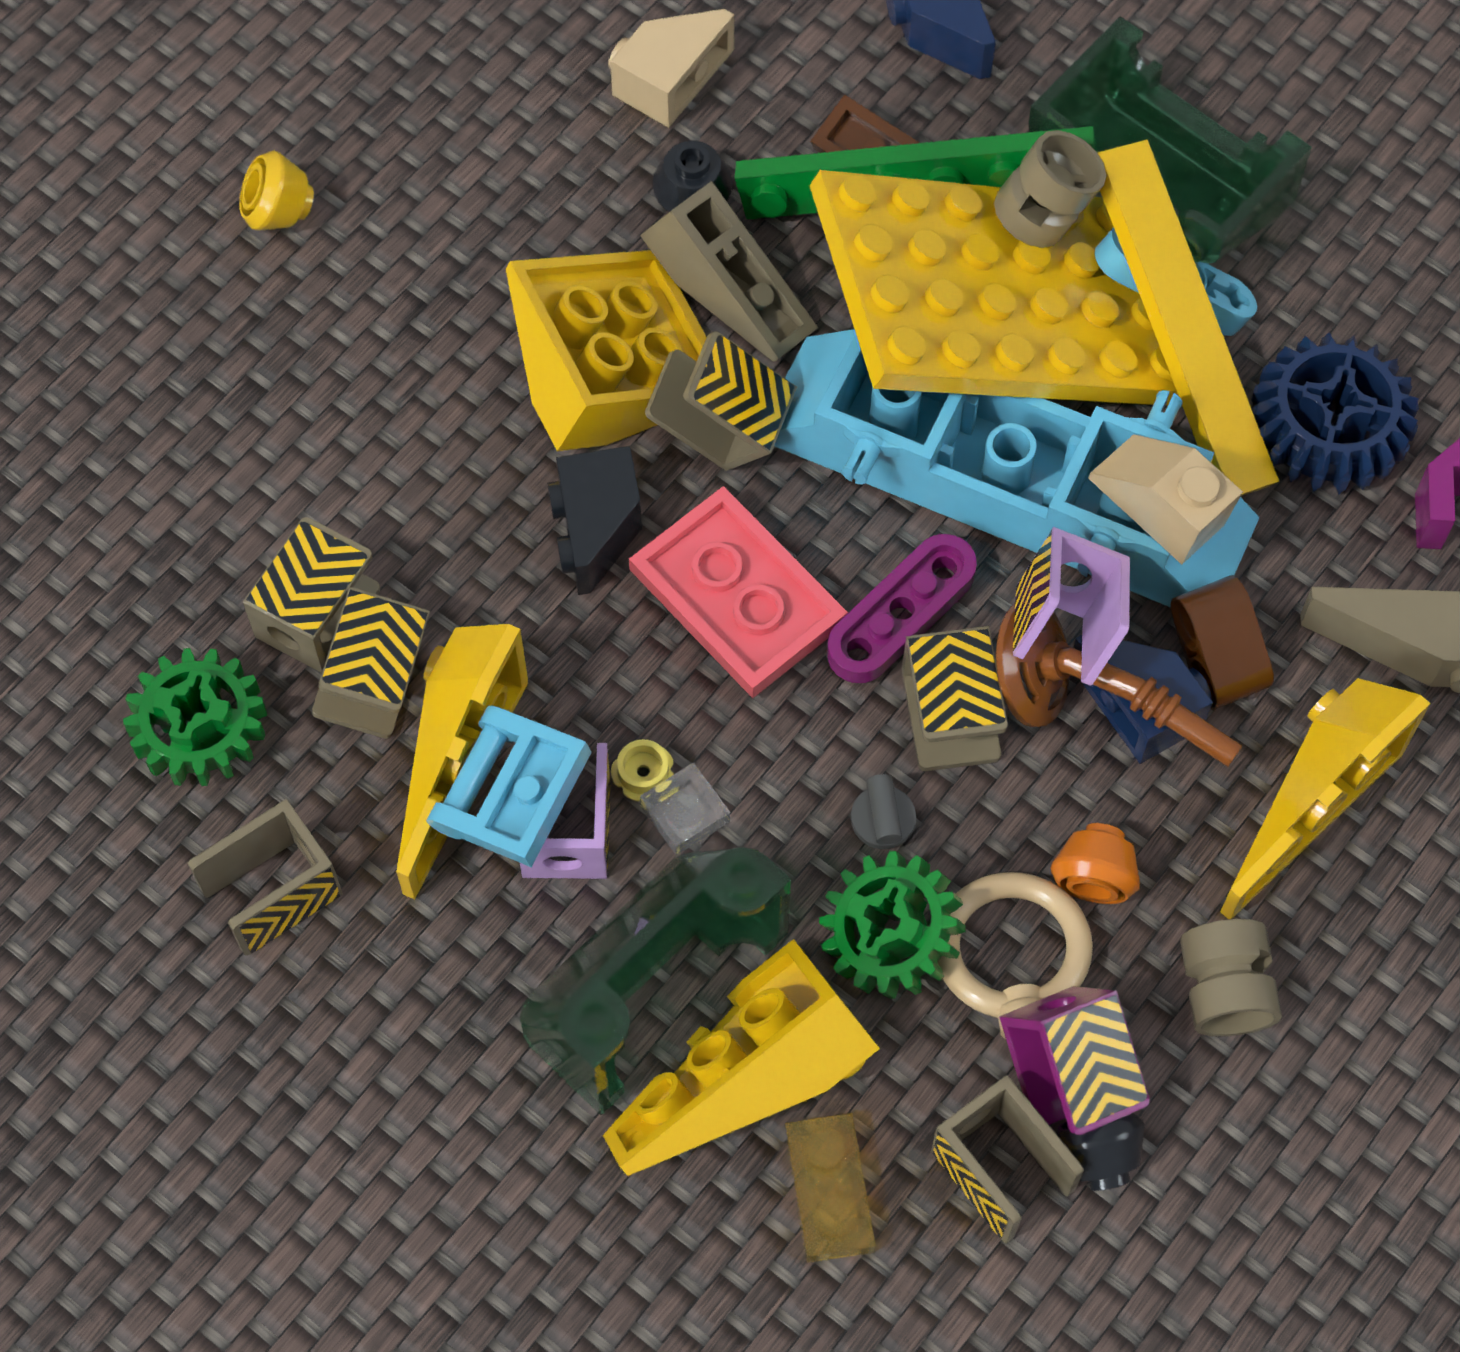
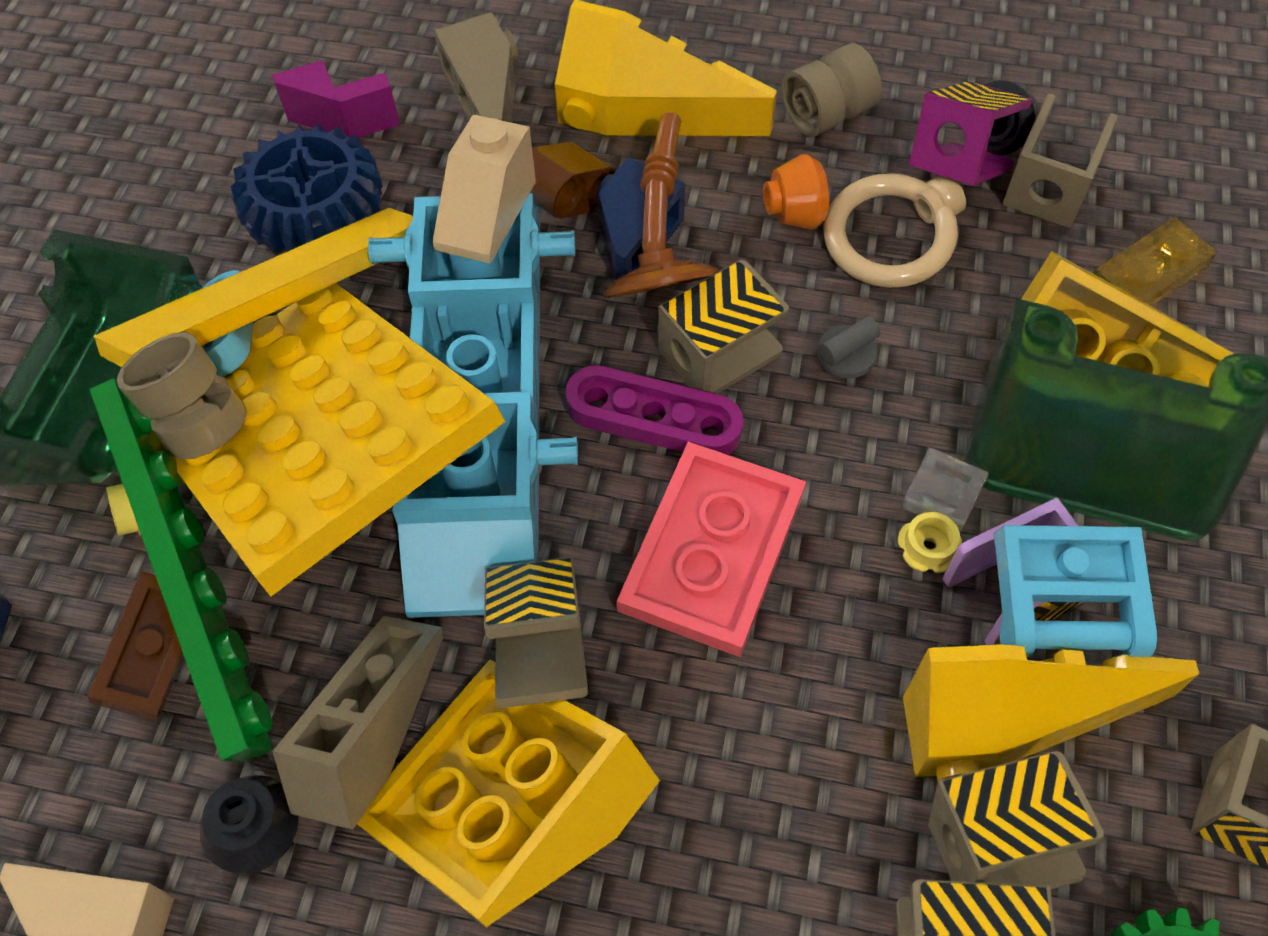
camera: 115 degrees left, 5 degrees down
black slope [547,446,642,595] -> none
green gear [819,851,966,999] -> none
lavender piece [1013,527,1130,686] -> none

